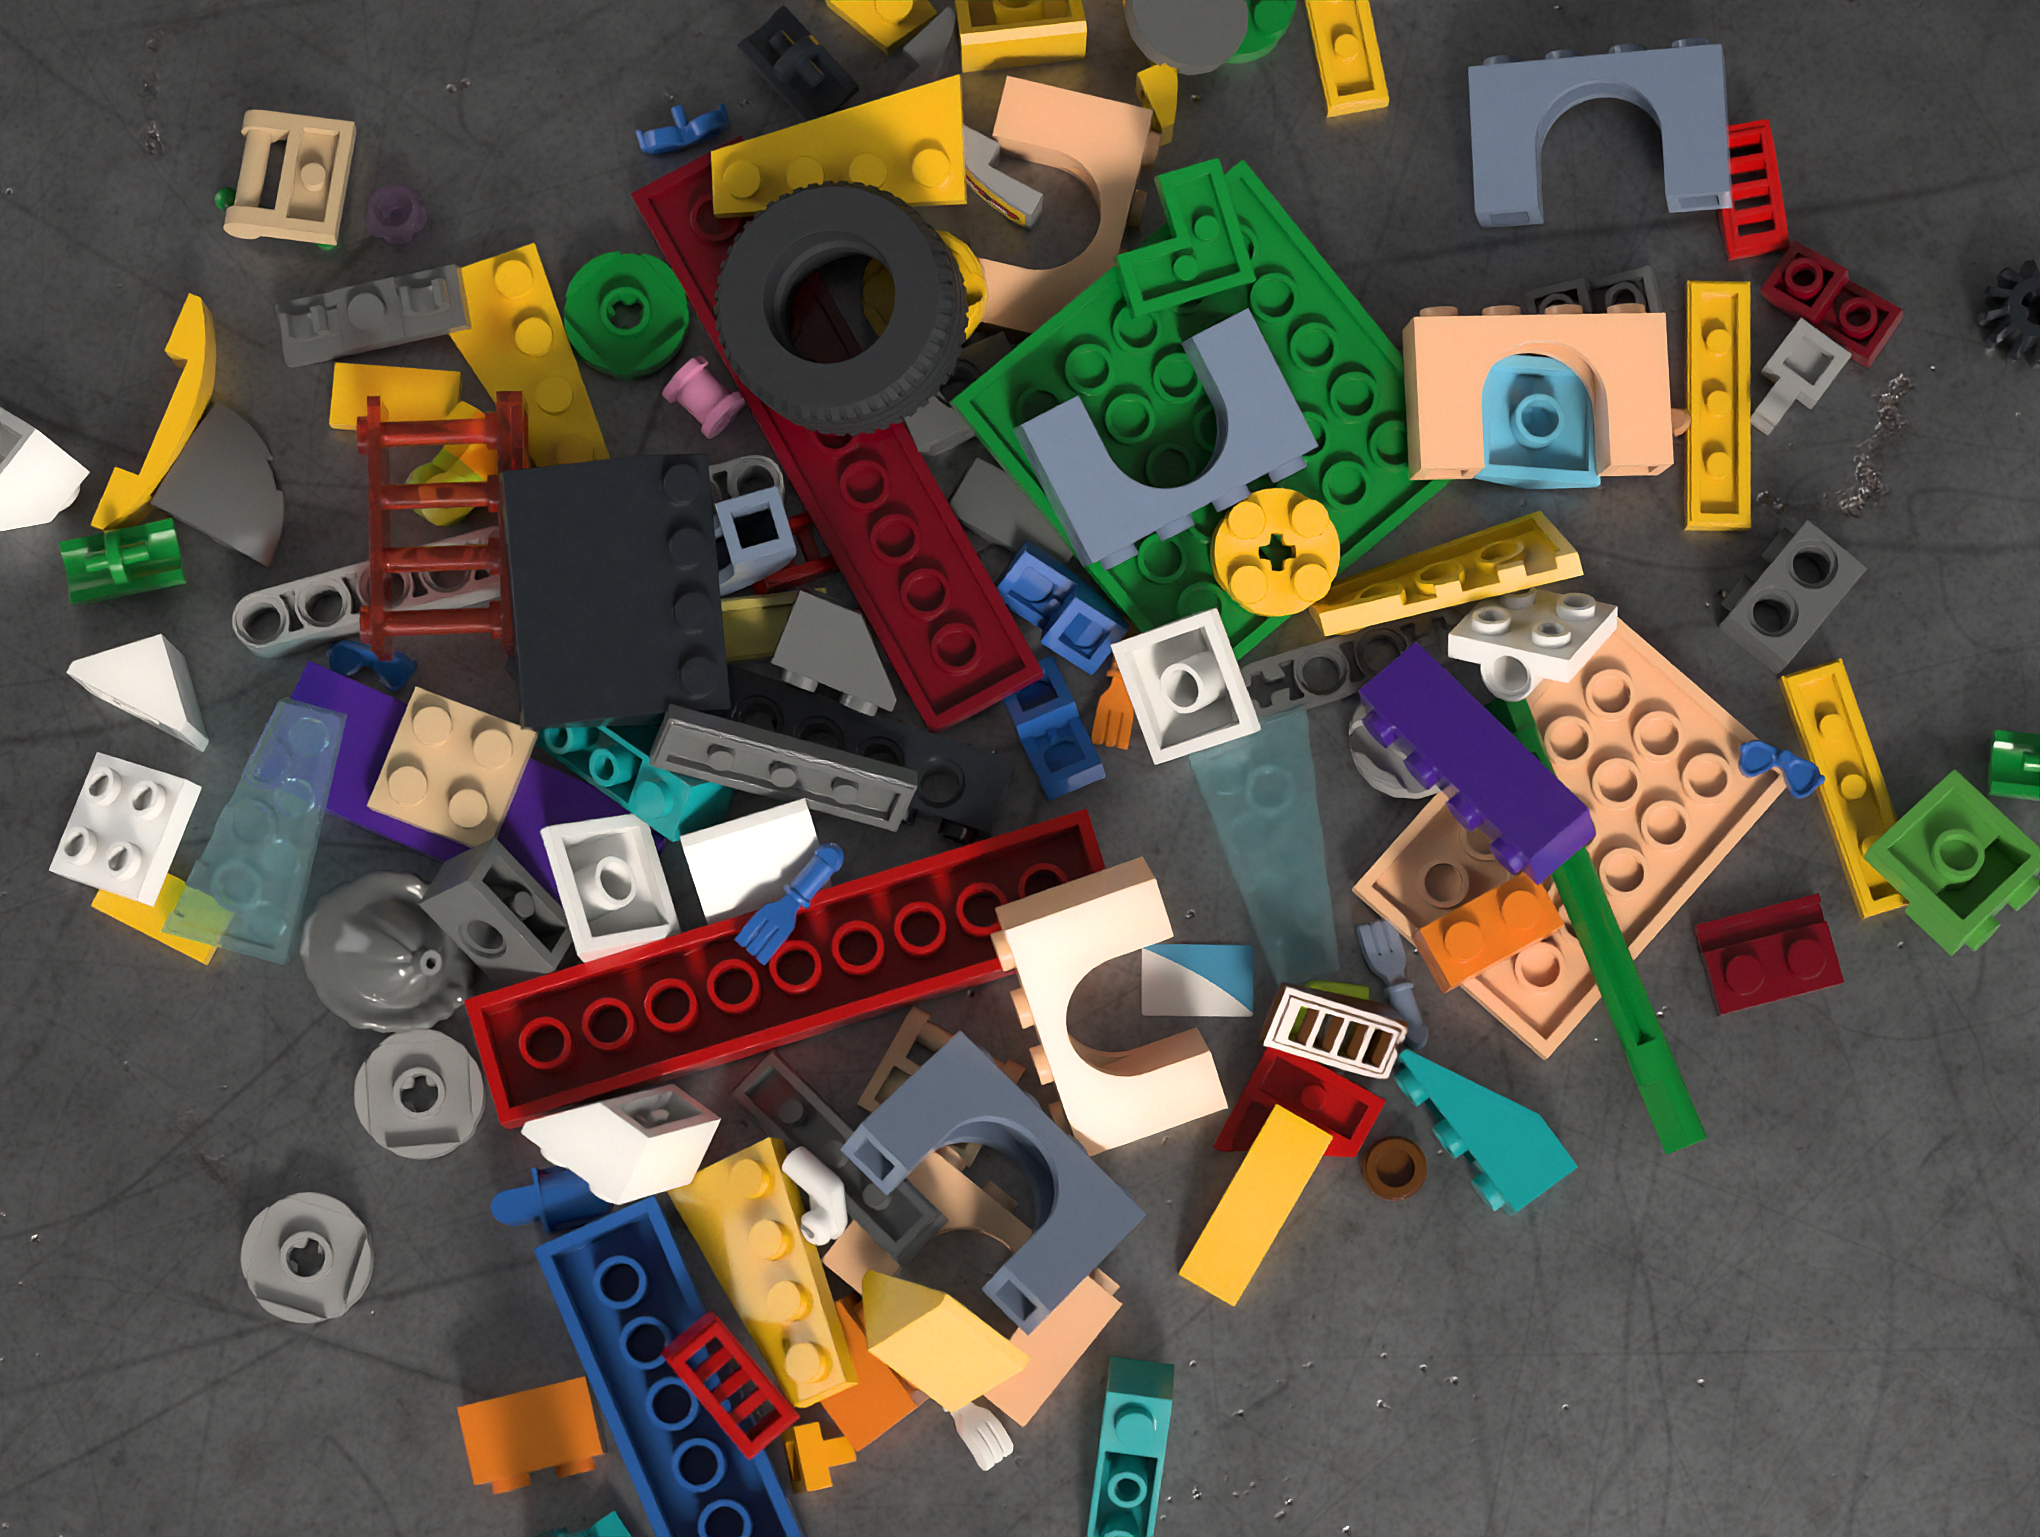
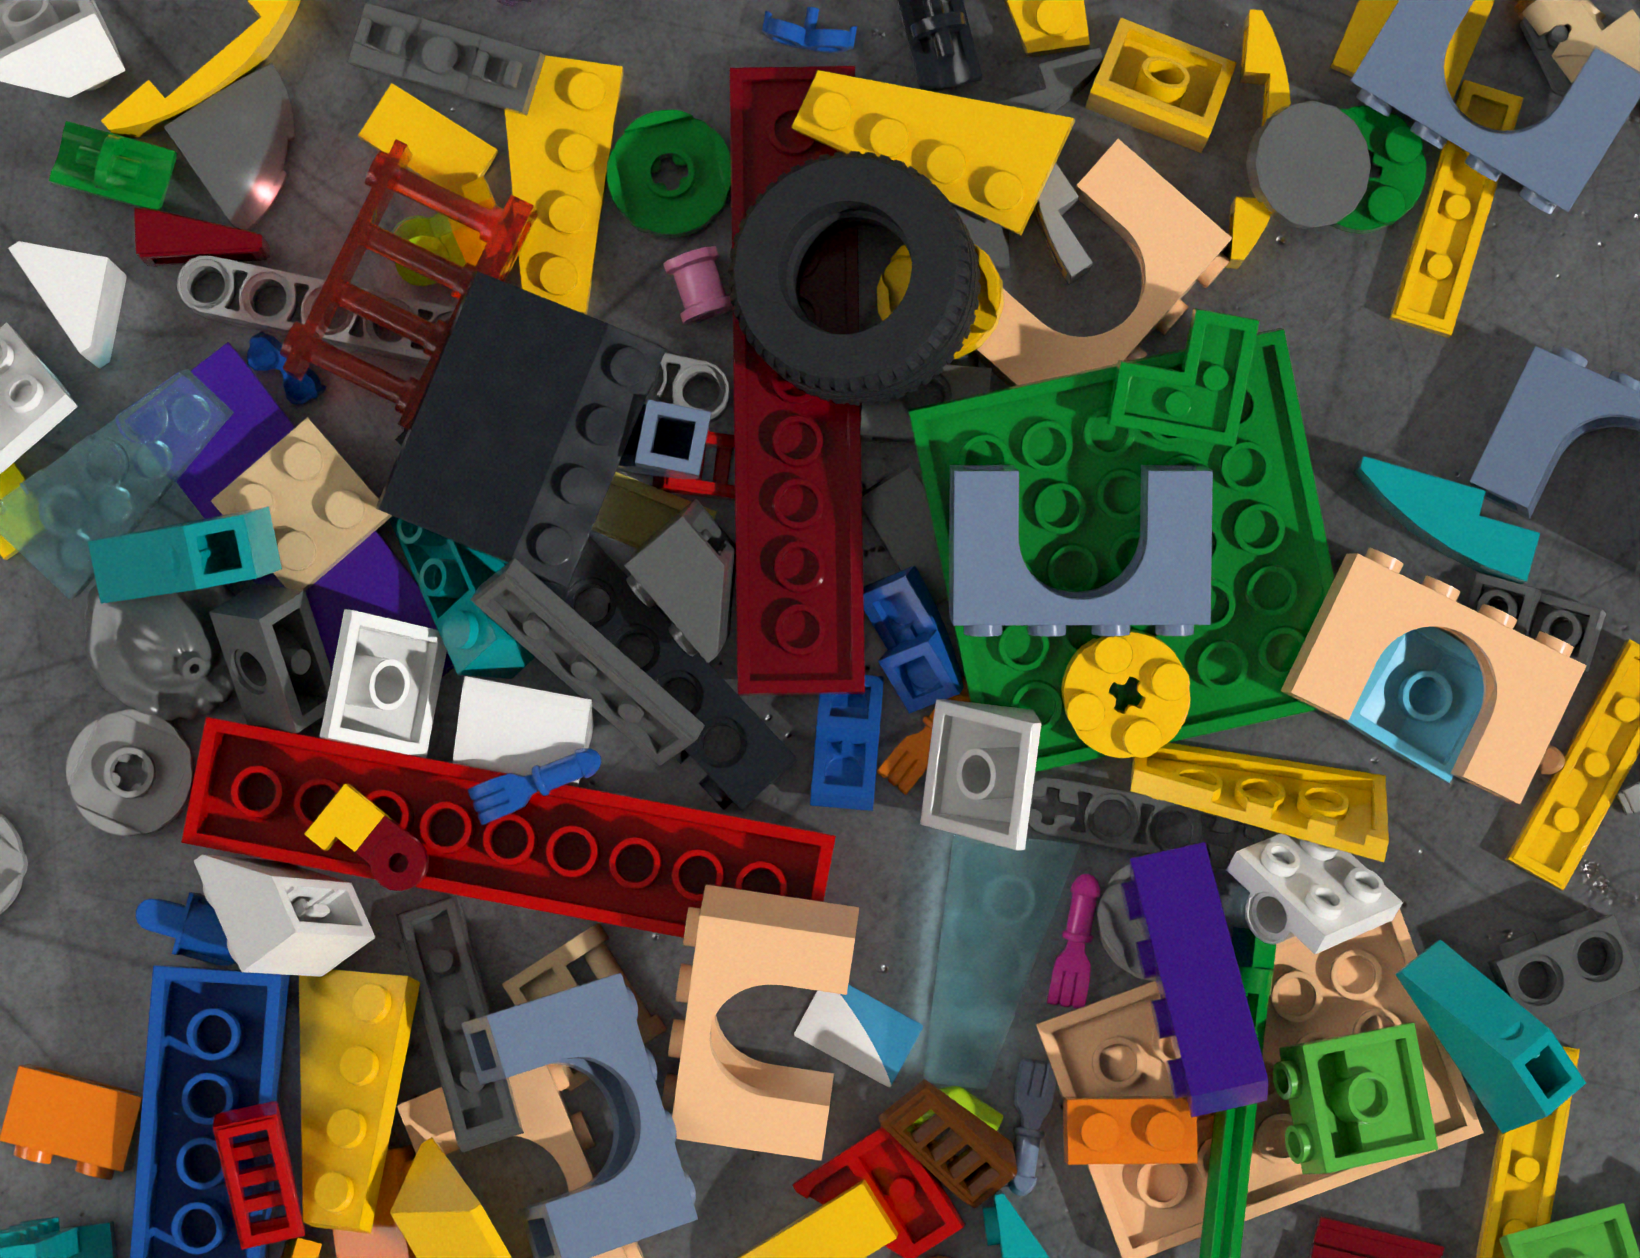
camera: 30 degrees right, 5 degrees up
white arm [782,1146,848,1245] -> none
blue piece [1737,740,1825,800] -> none
none -> teal slope [87,506,282,604]
none -> dark red slope [134,207,270,266]
none -> leg [304,784,429,891]
none -> dark pink piece [1047,874,1100,1009]
none -> bright green plate [1273,1023,1438,1175]
none -> teal slope [1353,456,1540,584]
none -> teal slope [1395,940,1586,1134]

